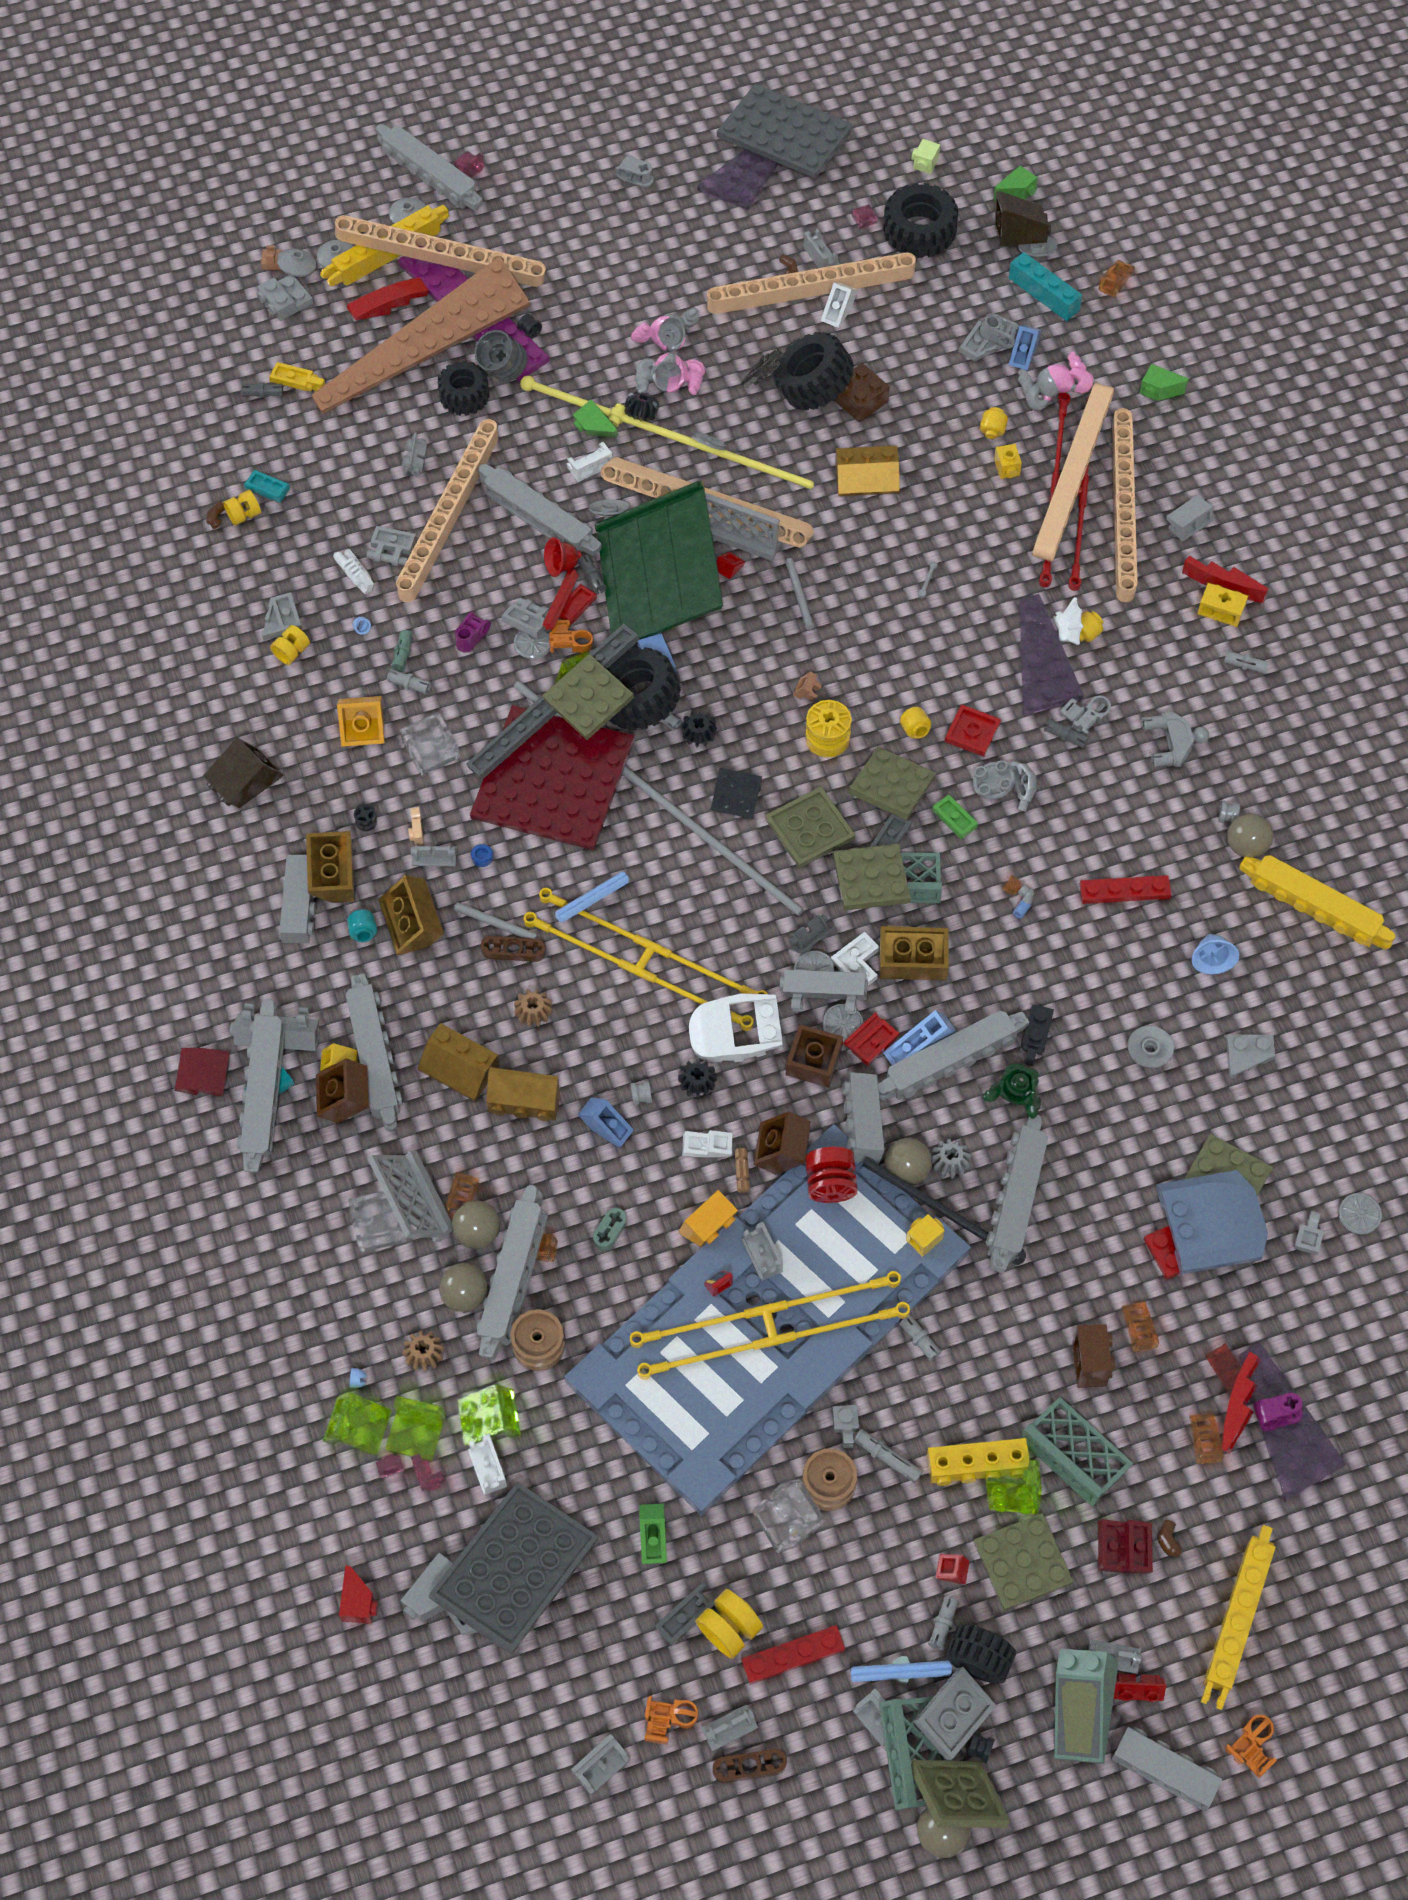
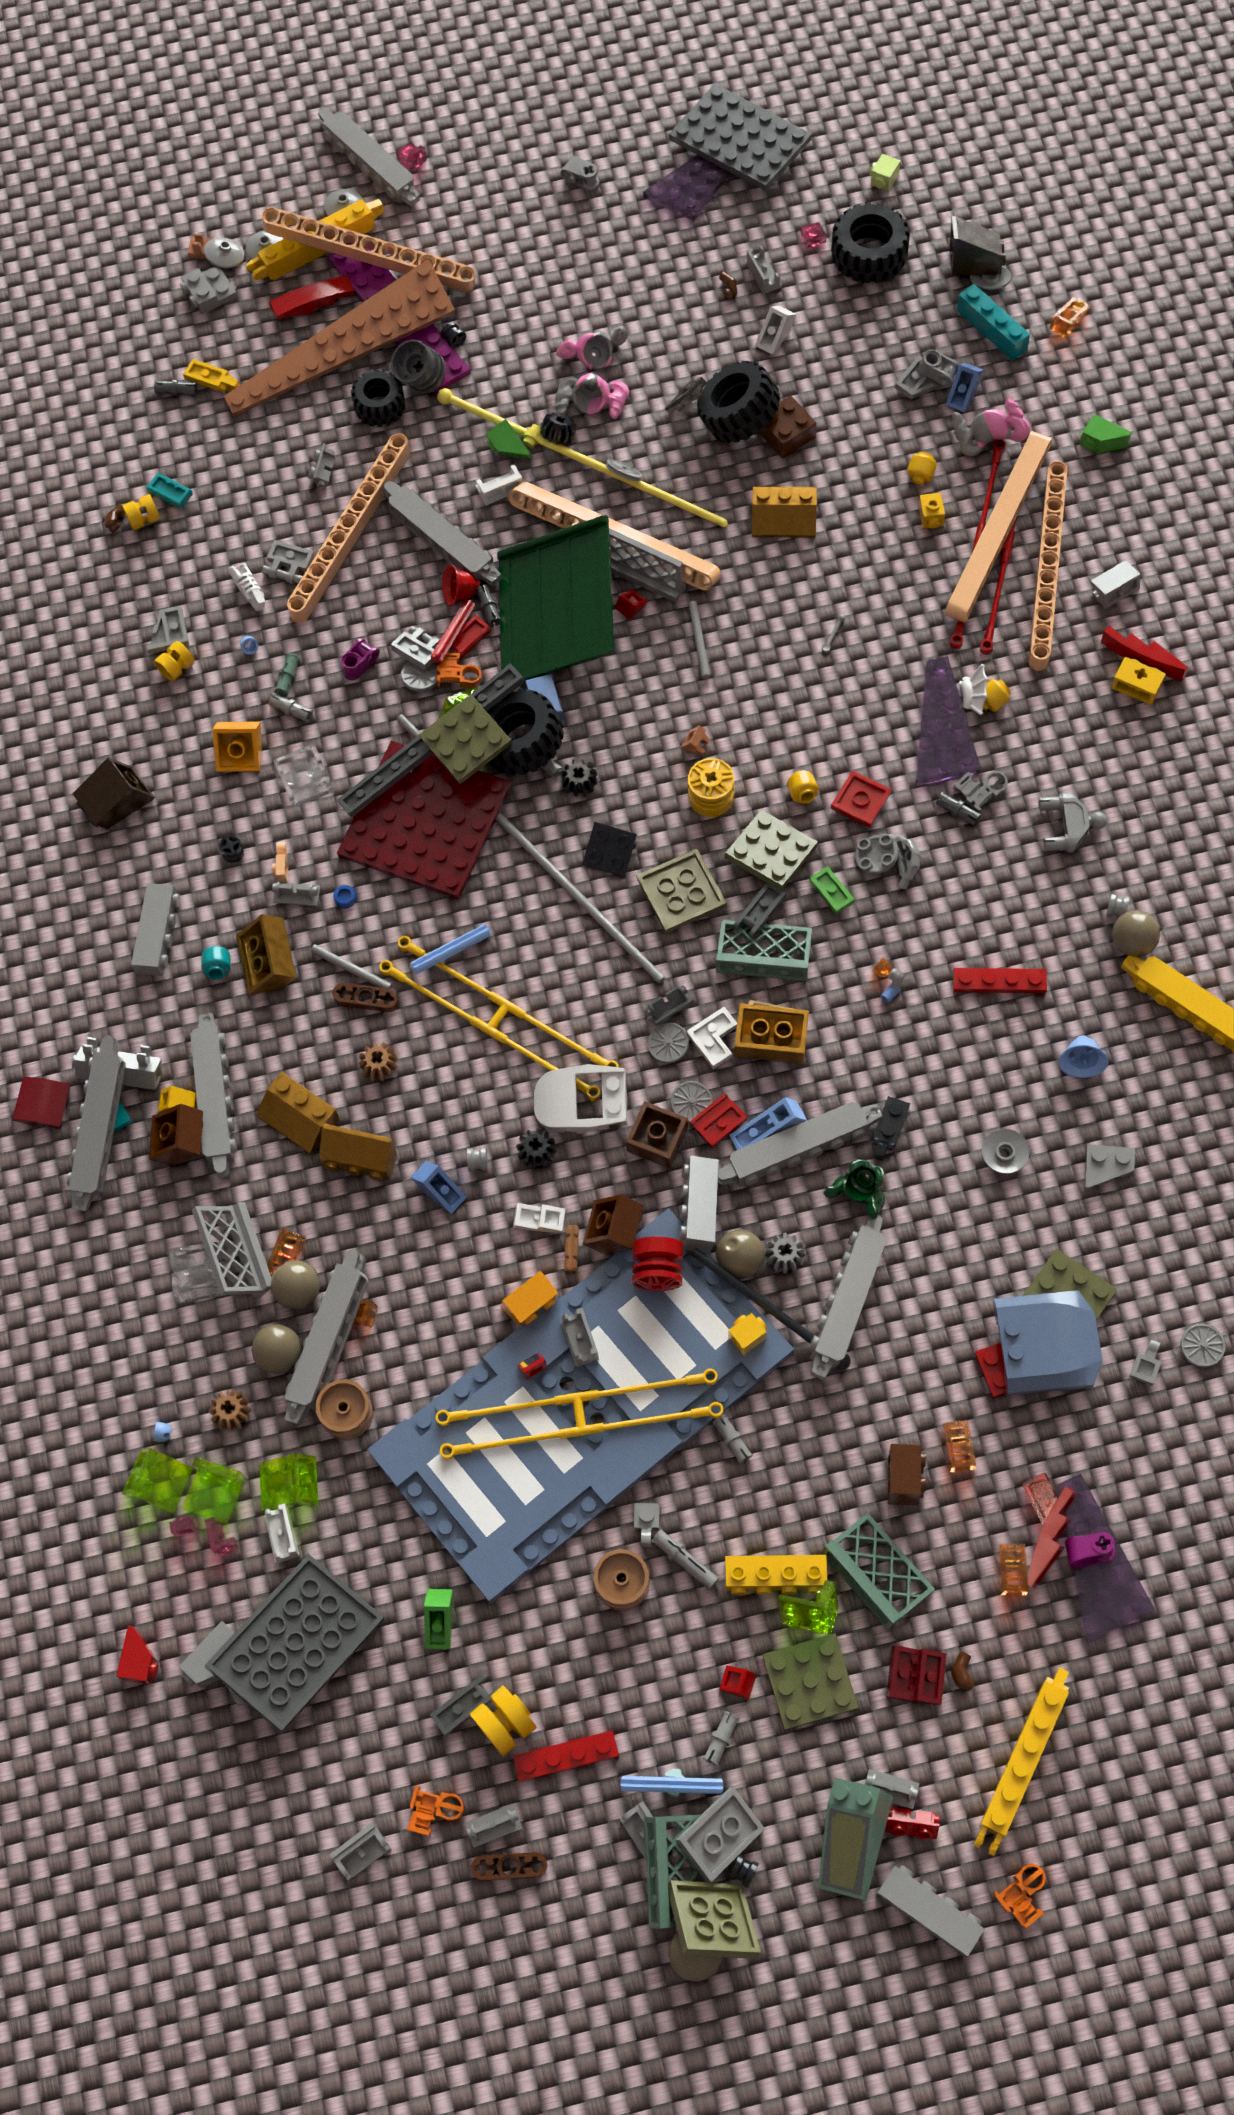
camera: 10 degrees right, 5 degrees up
pearl gold slope [306,831,354,903] -> none
light grey dish [589,500,630,519] -> none
sand green beam [593,1208,627,1251] -> none
light nougat beam [707,253,916,314] -> none
clear piece [752,1479,825,1553] -> none
light grey brick [780,970,868,1015] -> none
olive plate [833,844,911,911] -> none
black tyre [946,1625,1017,1683] -> none
bright green slope [993,166,1038,202] -> none
light grey pin [1224,650,1269,674] -> none

